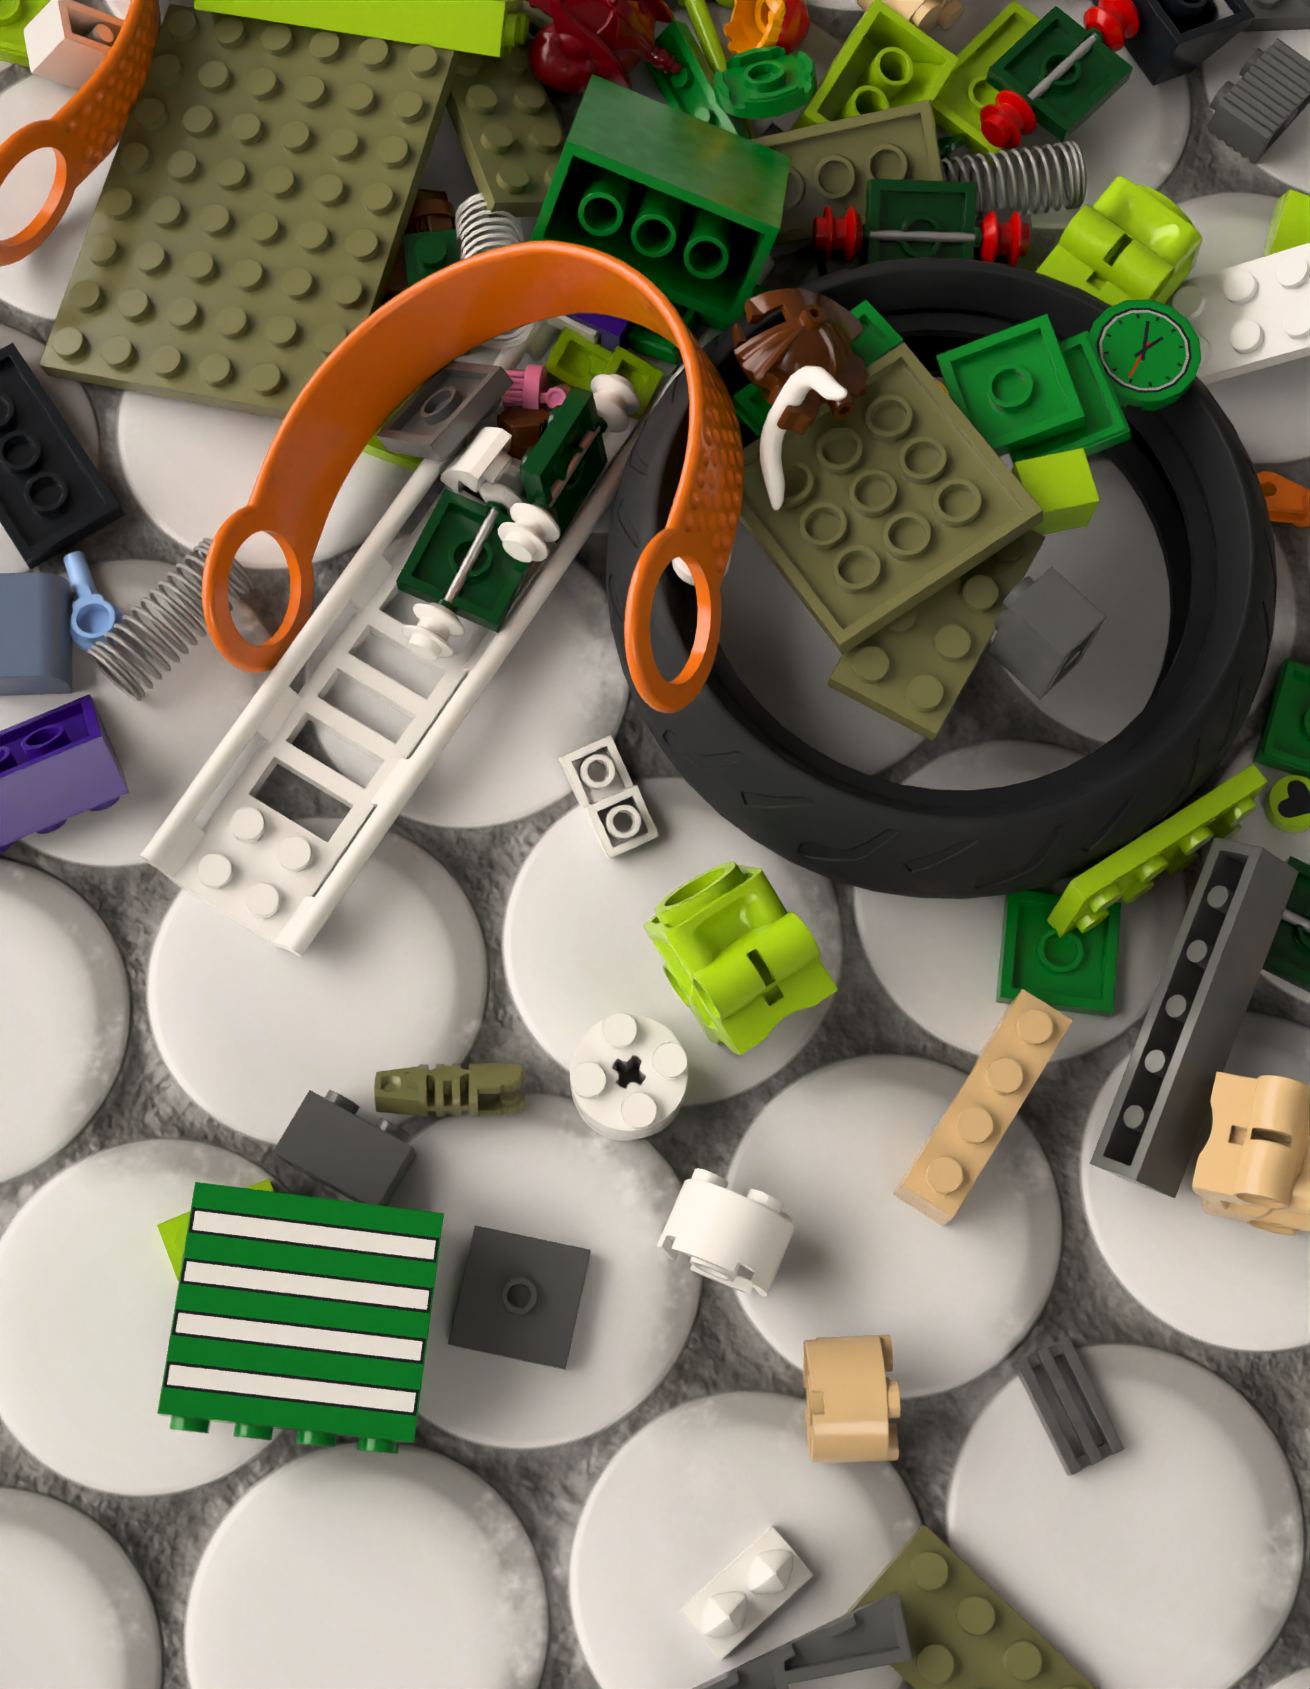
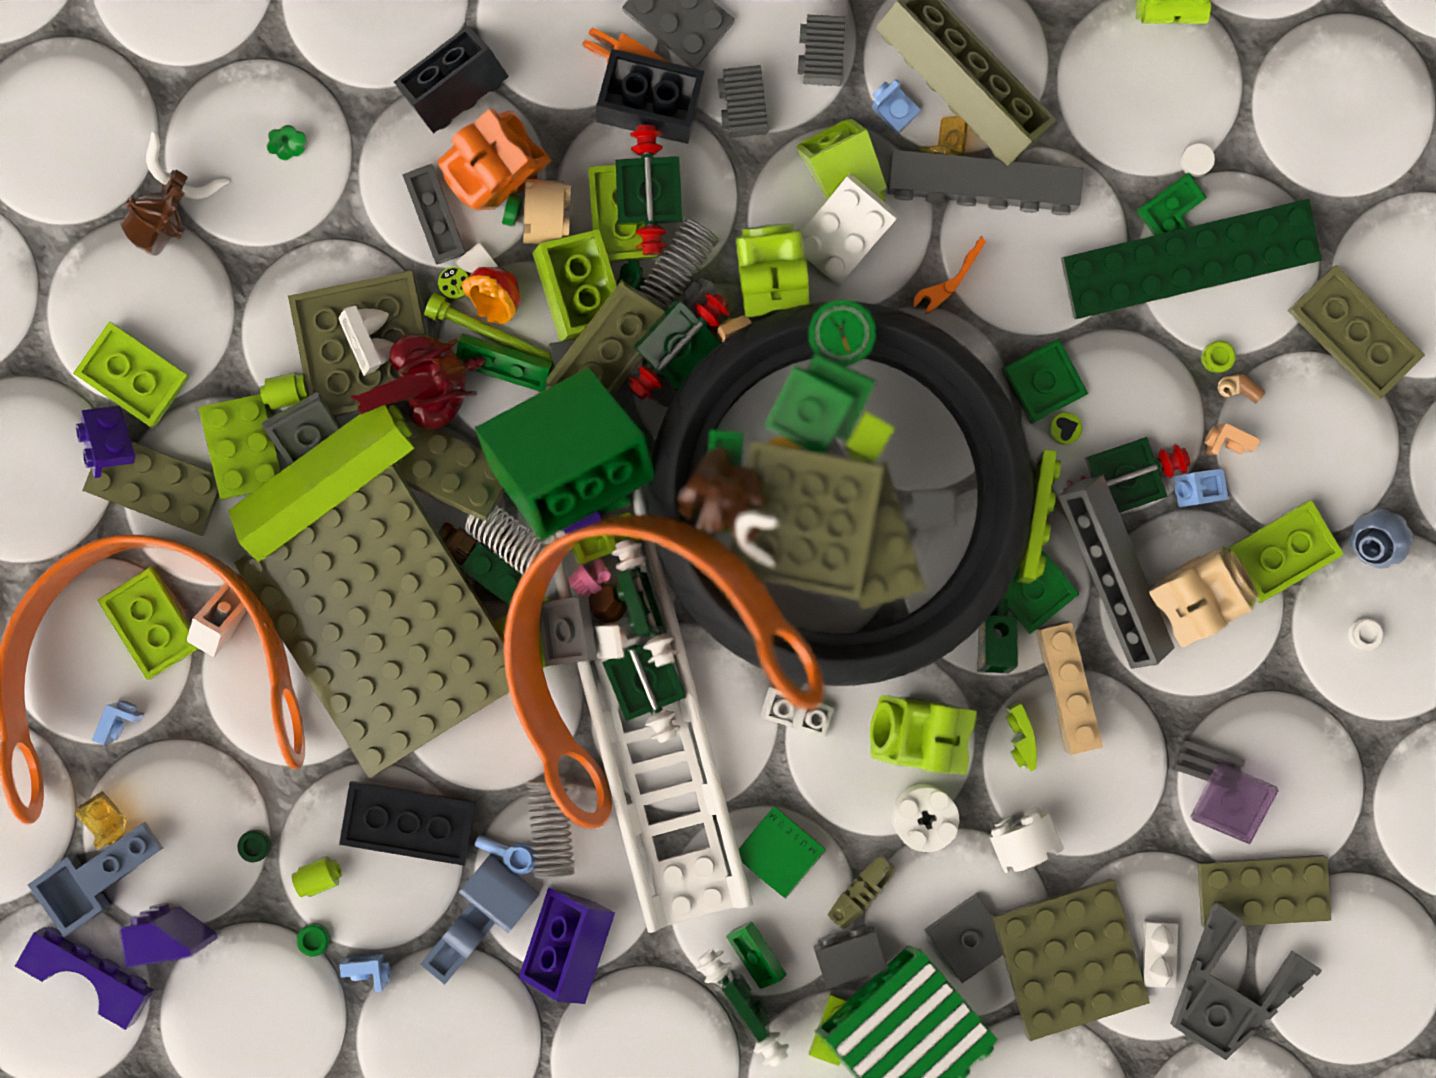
camera: 40 degrees left, 15 degrees up
green tile [714,46,817,119] -> none
tan brick [803,1334,900,1464] -> none
none -> plate [696,949,789,1066]
none -> green plate [726,921,787,989]
none -> green slope [739,806,826,899]
none -> dark green torso [977,599,1018,674]
none -> olive plate [992,879,1150,1041]
none -> lime slope [1005,701,1037,772]
none -> clear purple tile [1190,762,1279,844]

